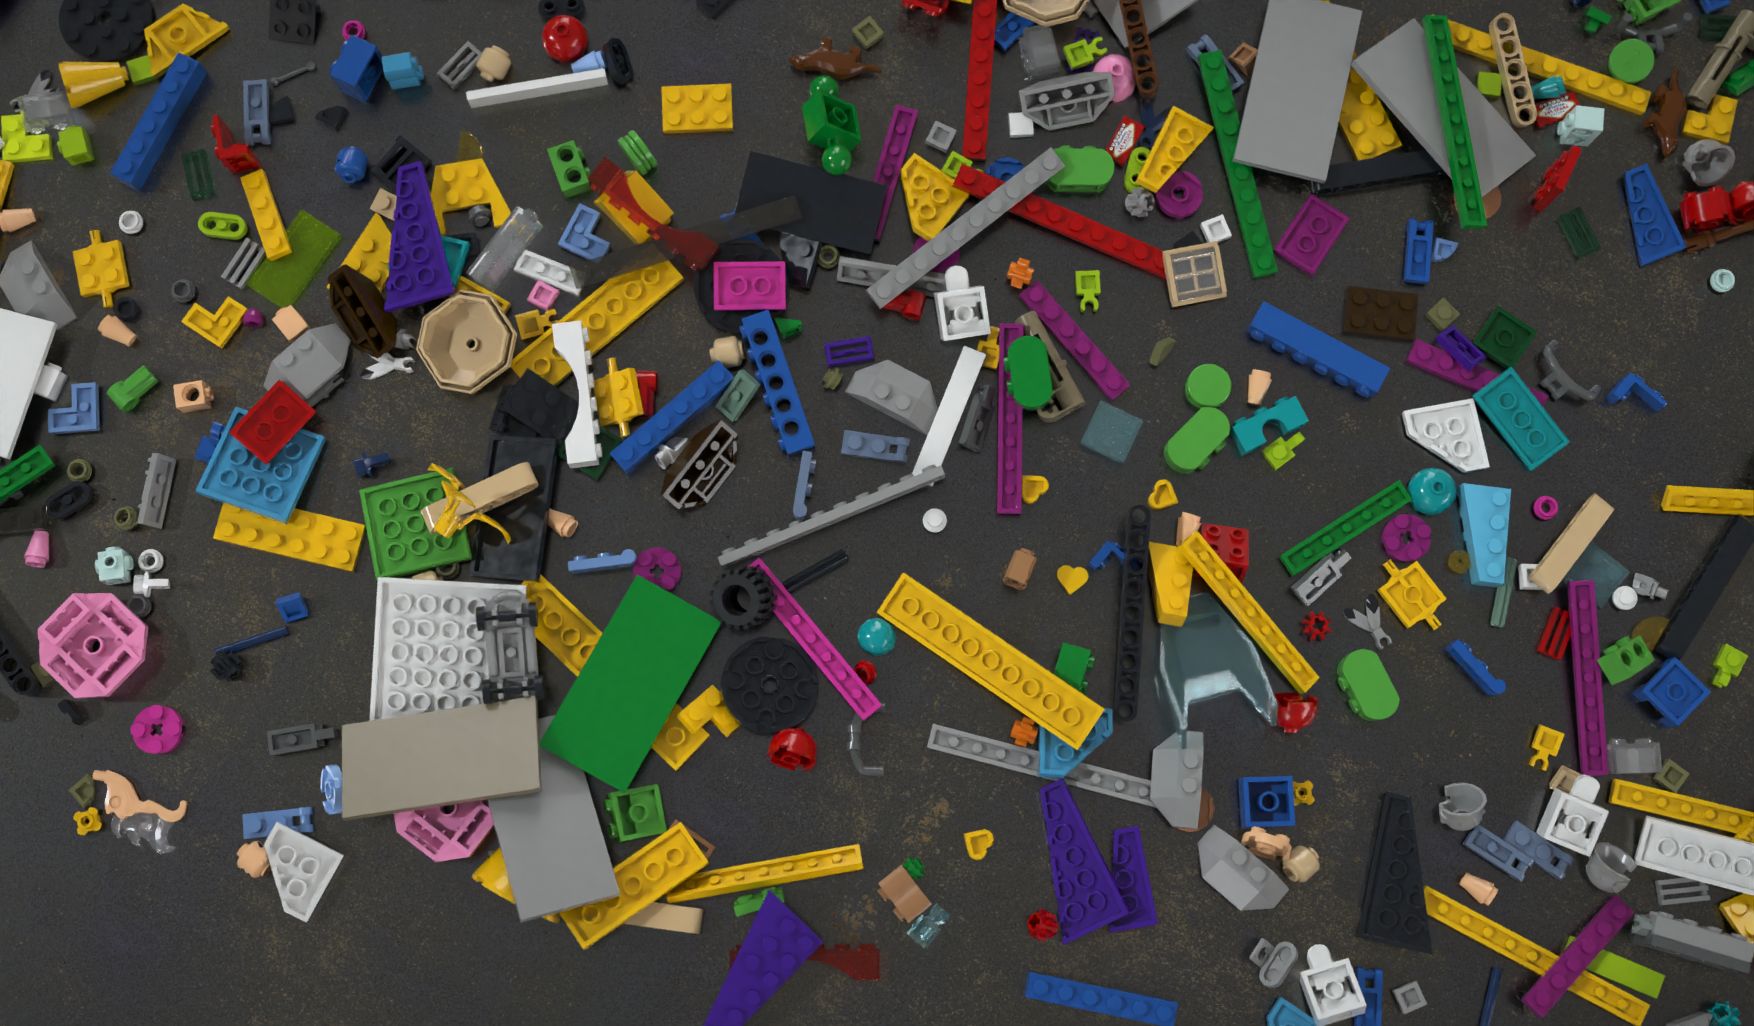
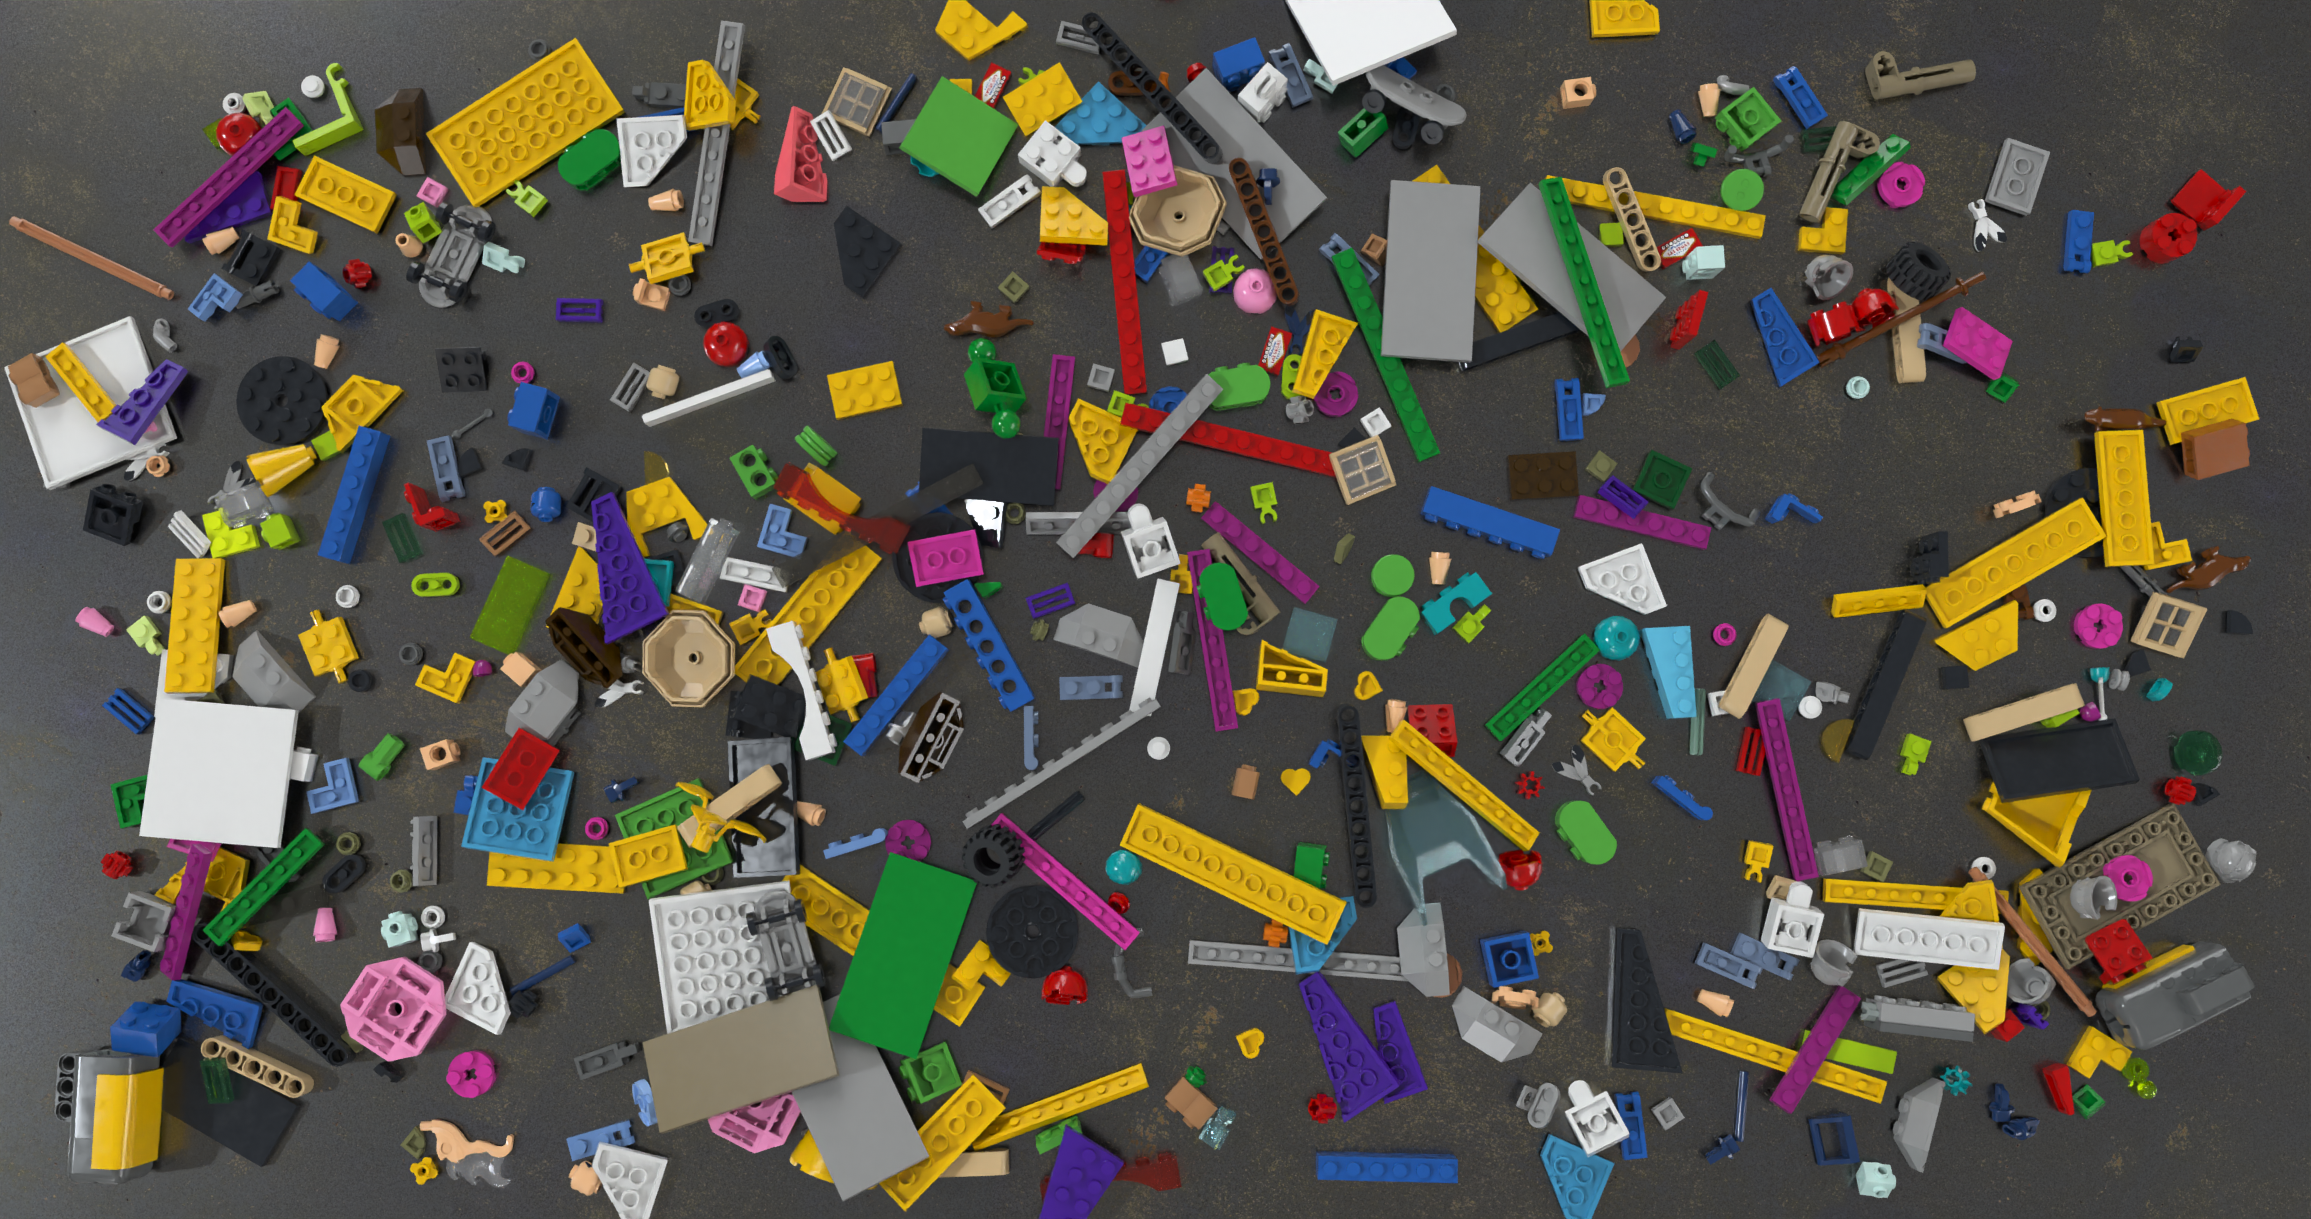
camera: 10 degrees left, 5 degrees up
light nougat cone [98,315,137,347] -> none
light grey tile [221,238,266,290] -> none
yellow plate [240,169,293,261] -> none
dark azure brick [381,52,424,90] -> none
sand green plate [715,369,761,422] -> none
light grey wedge [1019,72,1115,131] -> none
magenta tile [1273,194,1350,276] -> none
light grey helmet [1439,783,1487,831] -> none
clear yellow plate [1448,550,1471,574] -> none
teal tile [1472,367,1570,471] -> none
teal cone [1531,75,1566,100] -> none
bright green brick [1597,635,1655,685] -> none
blue panel [1632,657,1711,728] -> none
reddish brown animal [1642,69,1686,157] -> none
none -> white plate [445,942,511,1035]
none -> medium nougat tile [479,510,530,556]
none -> yellow plate [483,500,507,523]
none -> dark pink plate [585,817,609,840]
none -> yellow plate [609,824,688,888]
none -> yellow wedge [1256,640,1328,697]

